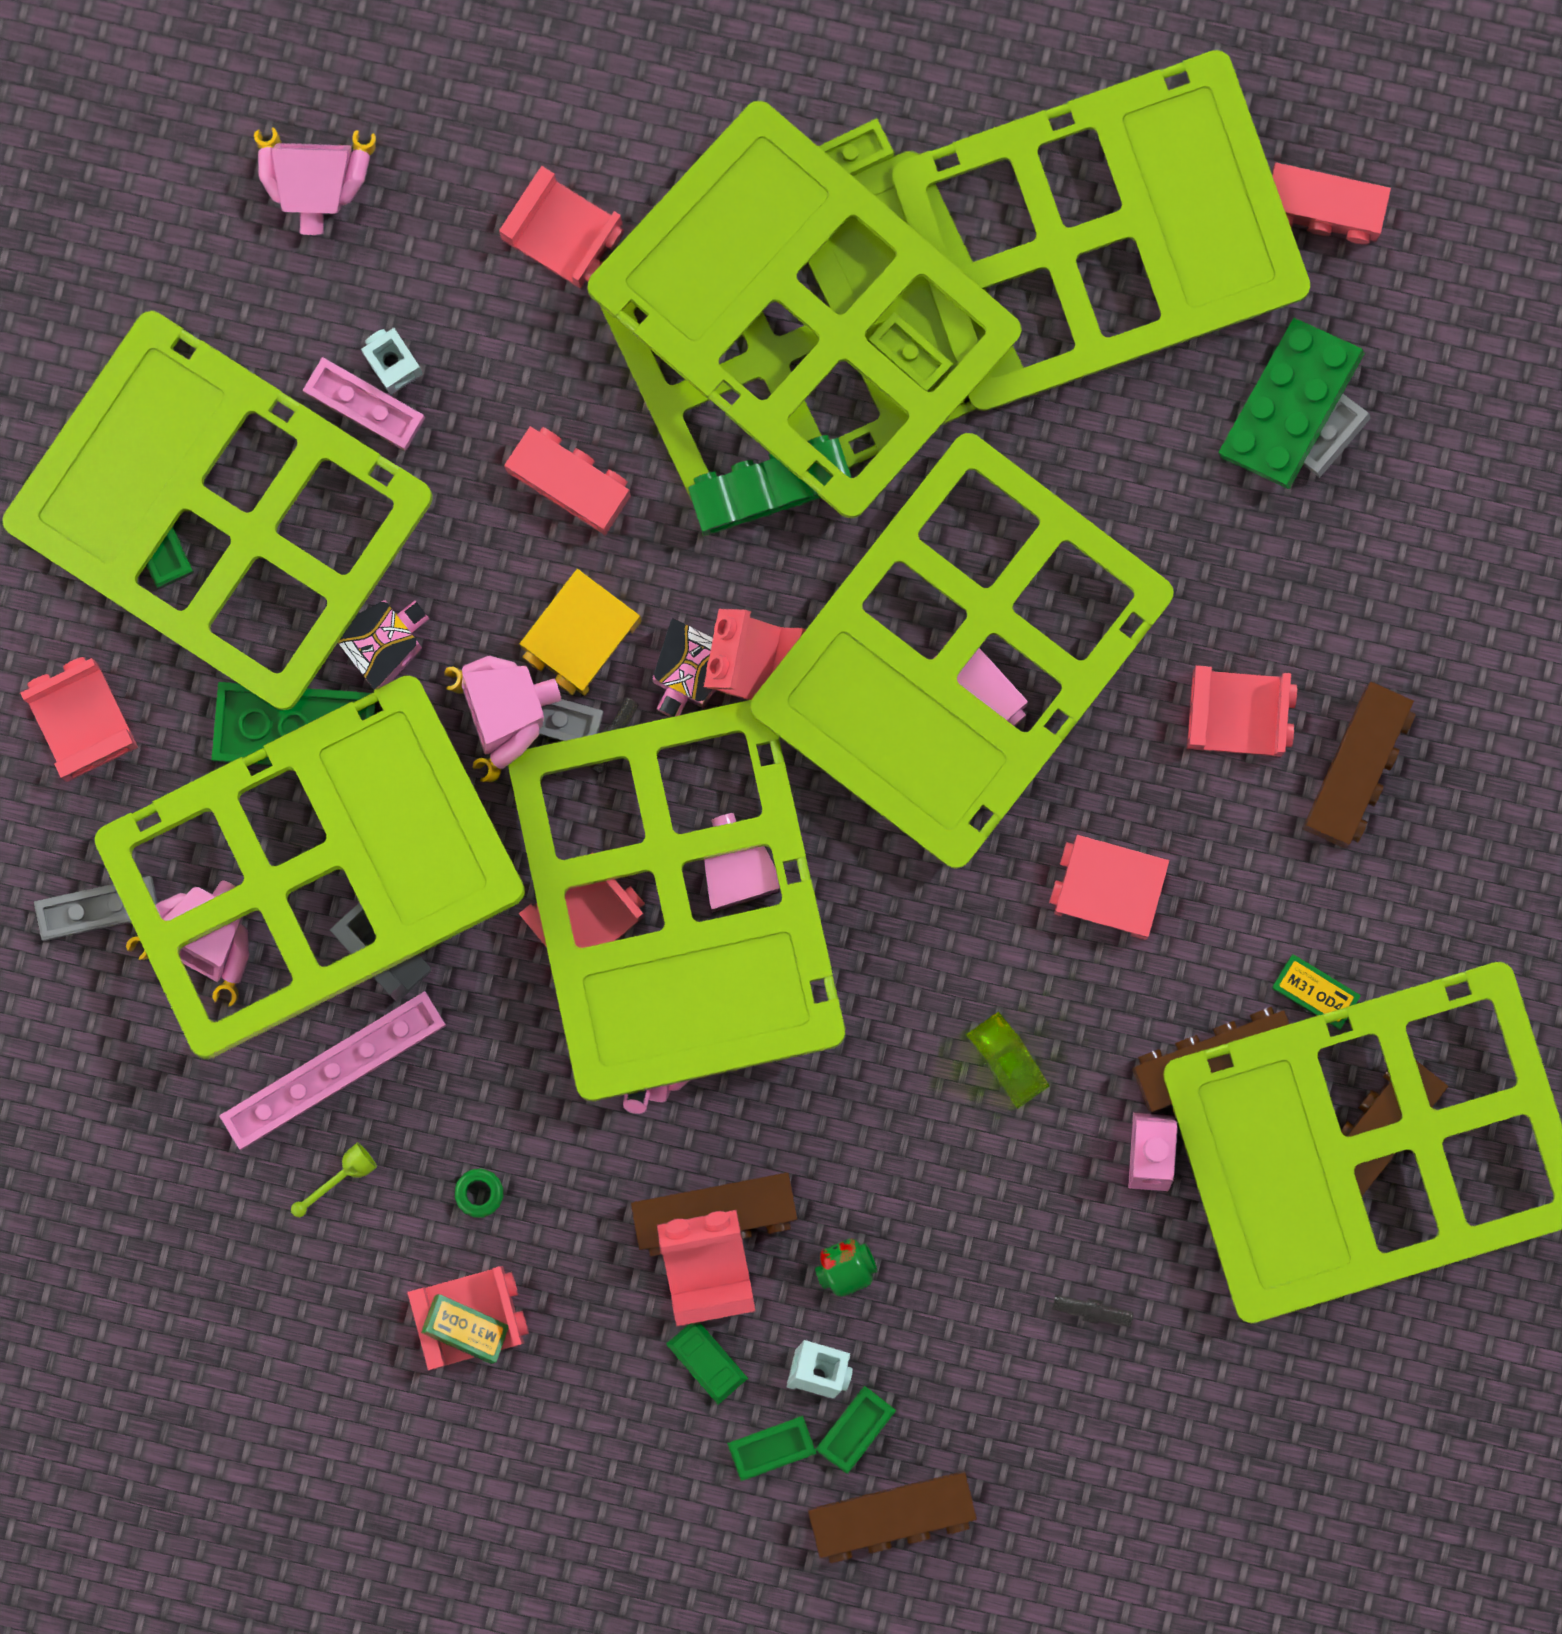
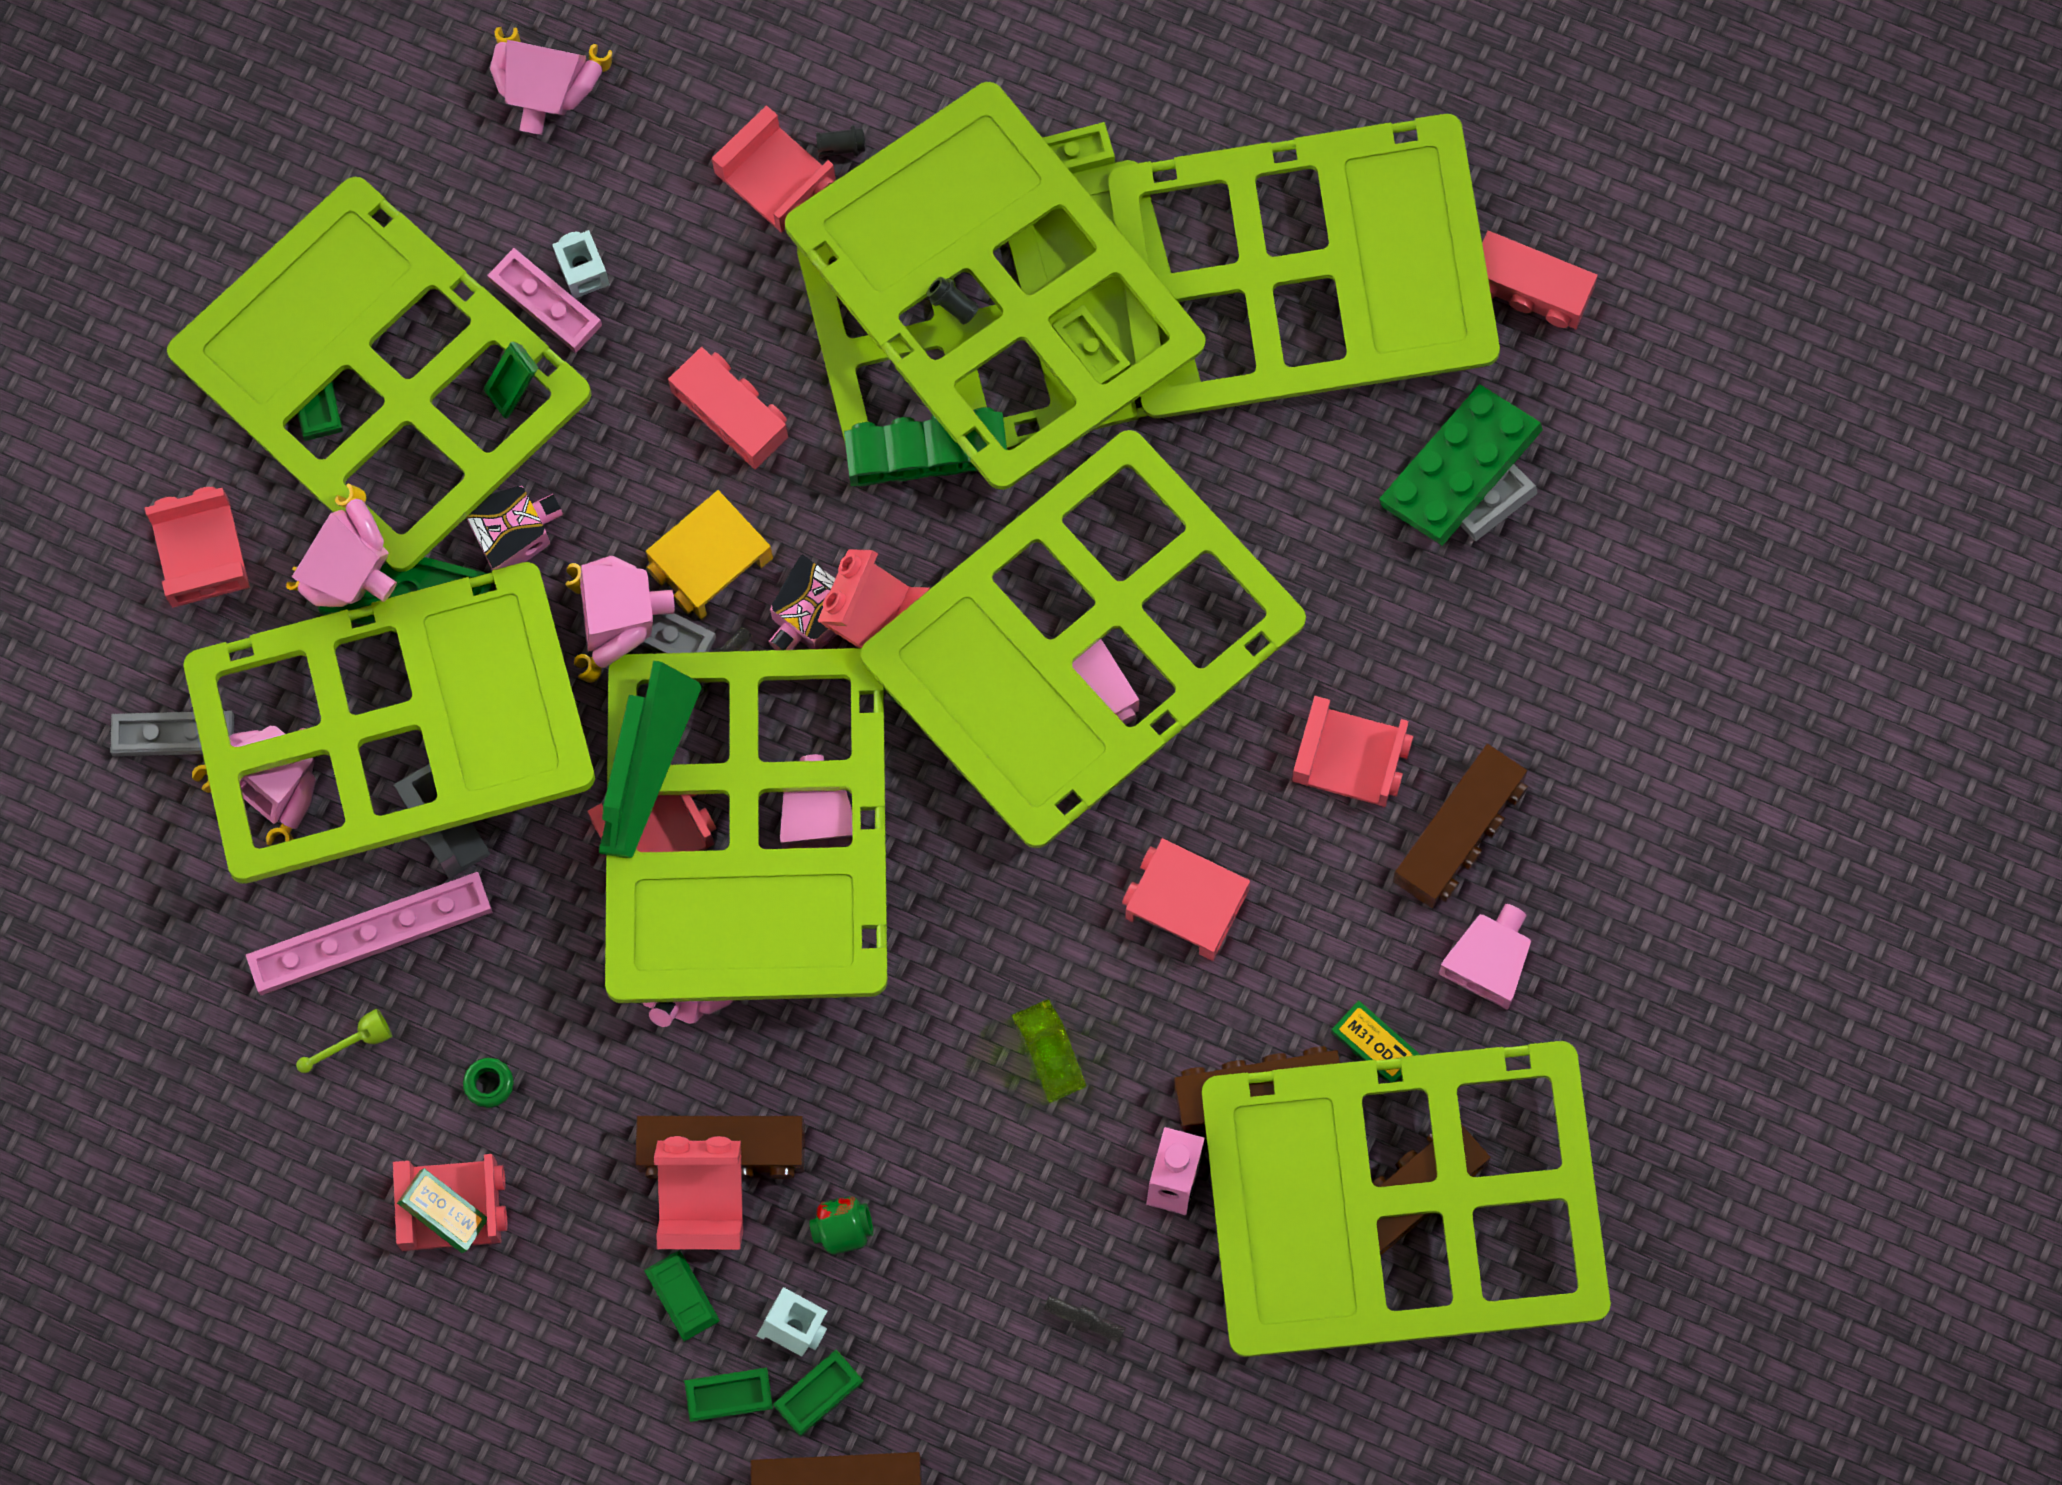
camera: 10 degrees right, 10 degrees down
none -> bright pink torso [286,483,397,607]
none -> green tile [484,341,538,419]
none -> green wedge [599,660,701,858]
none -> pearl dark grey pin [816,125,866,158]
none -> pearl dark grey pin [927,277,979,325]
none -> bright pink torso [1439,904,1531,1010]

